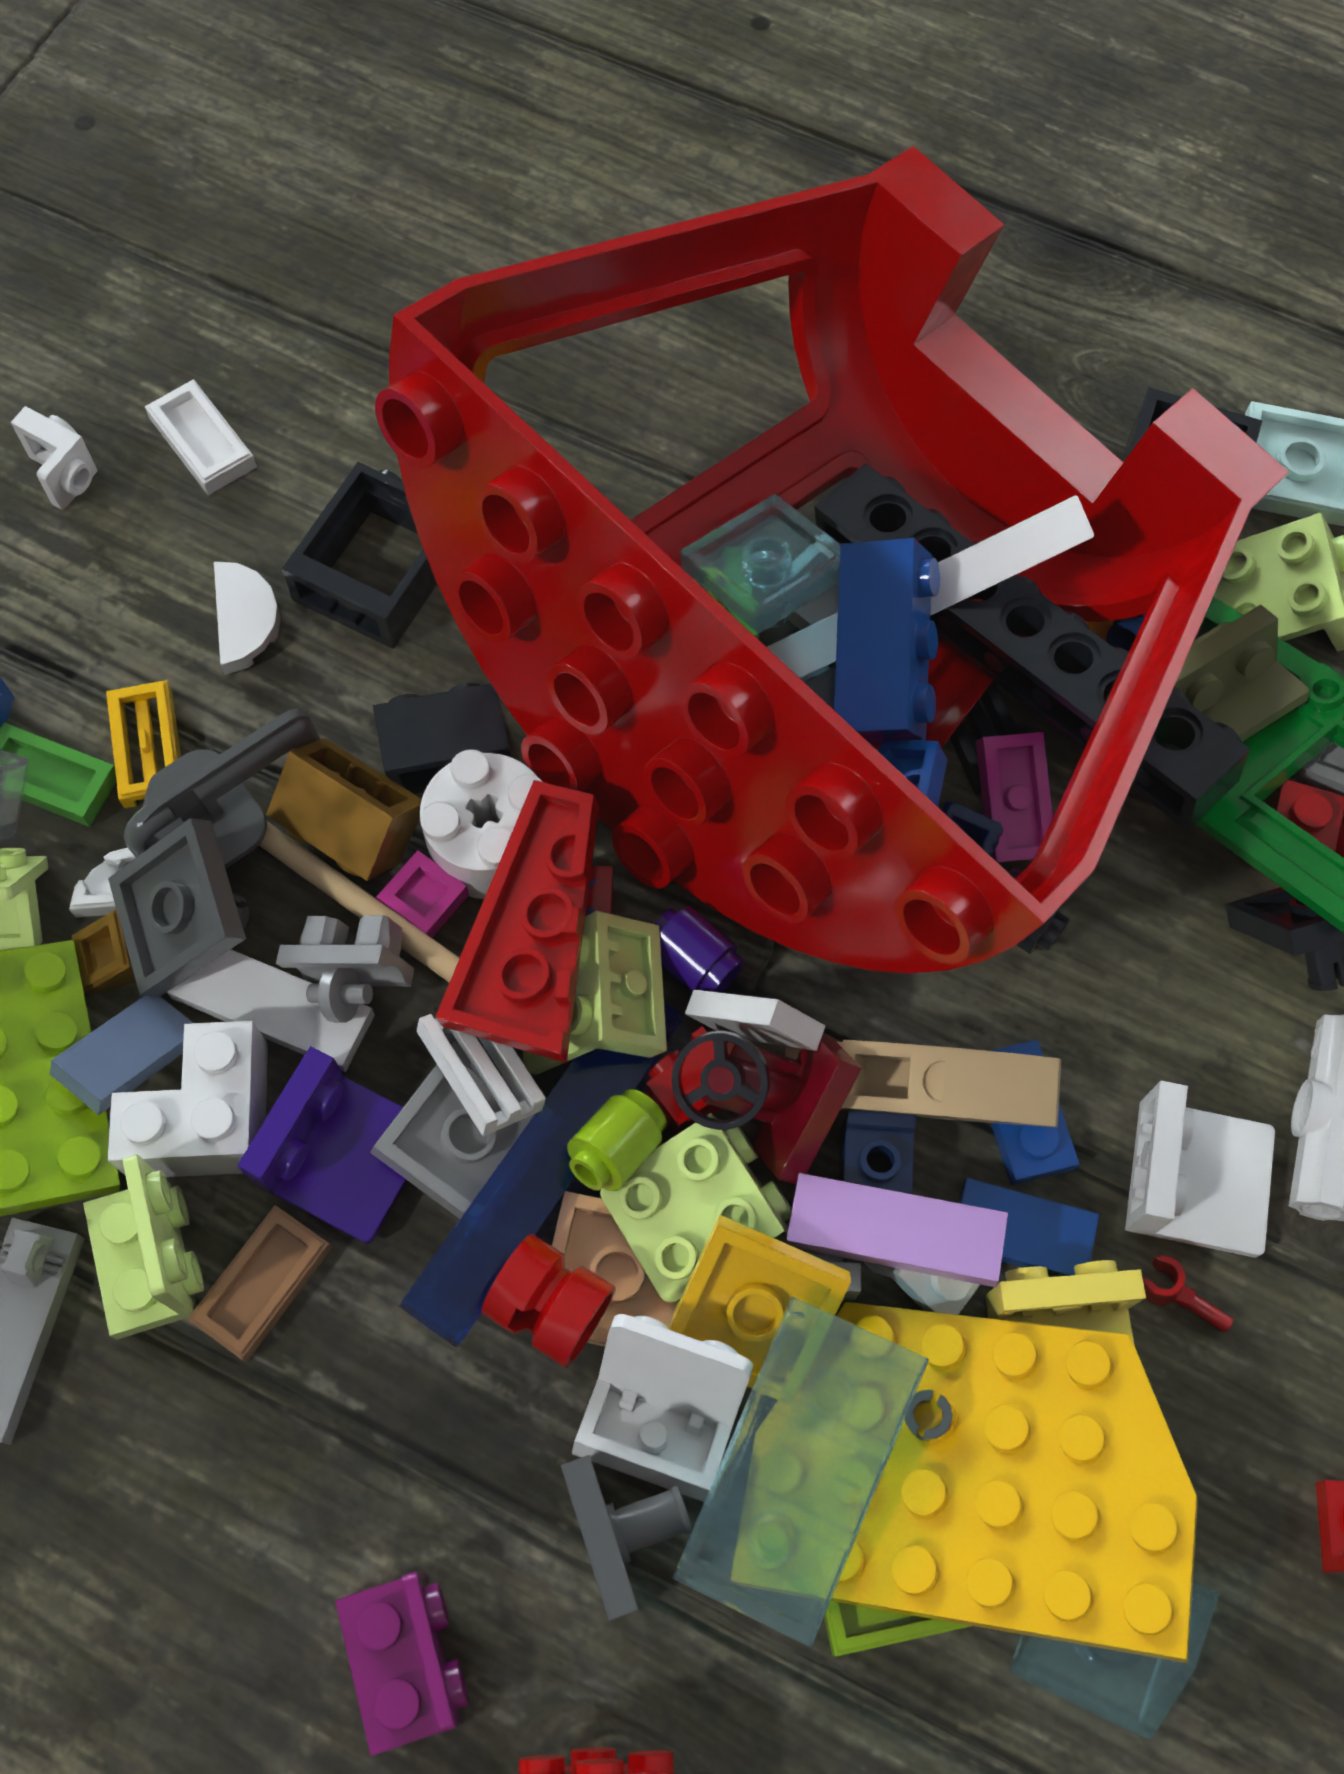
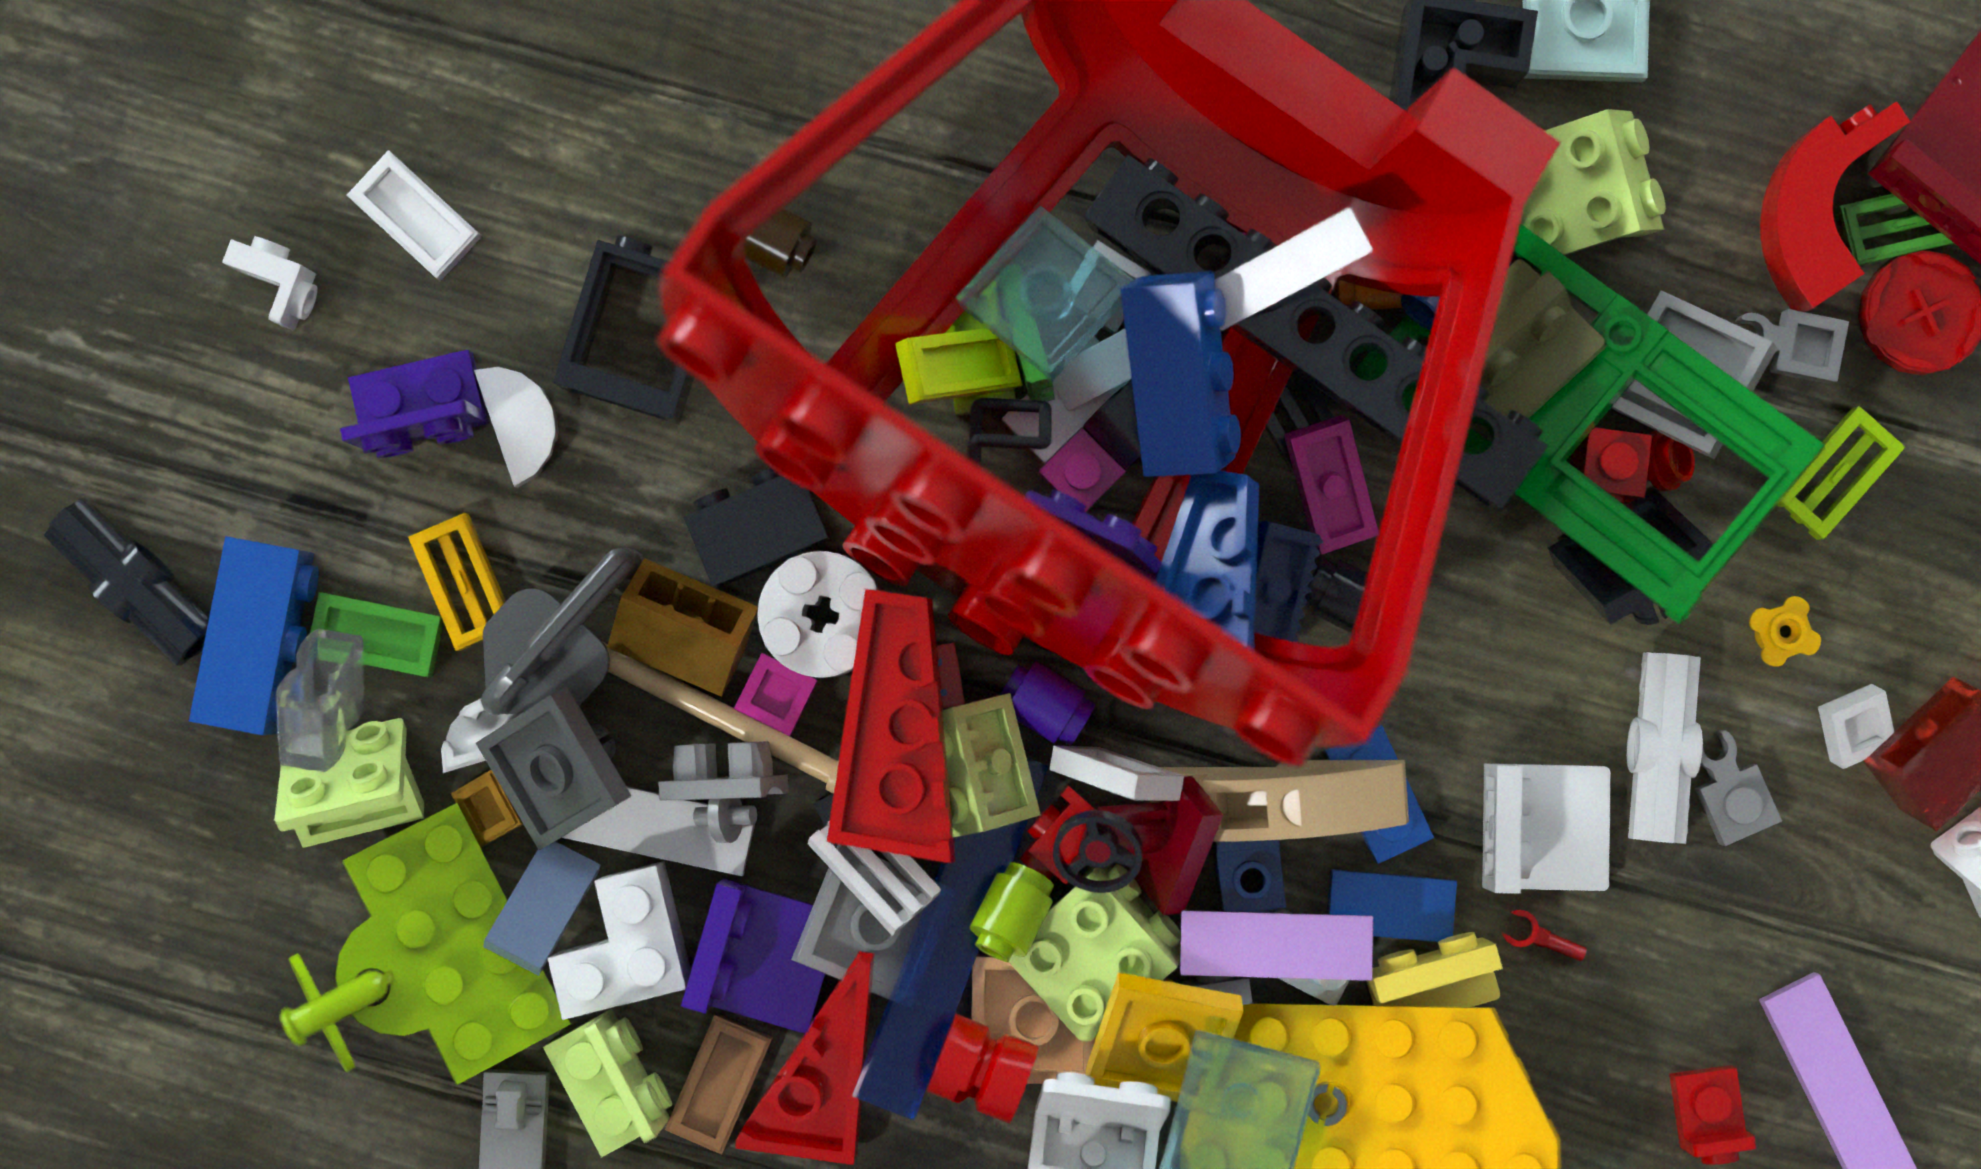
camera: 10 degrees left, 20 degrees up
none -> dark purple bracket [340,349,489,458]
none -> red wing [735,951,875,1165]

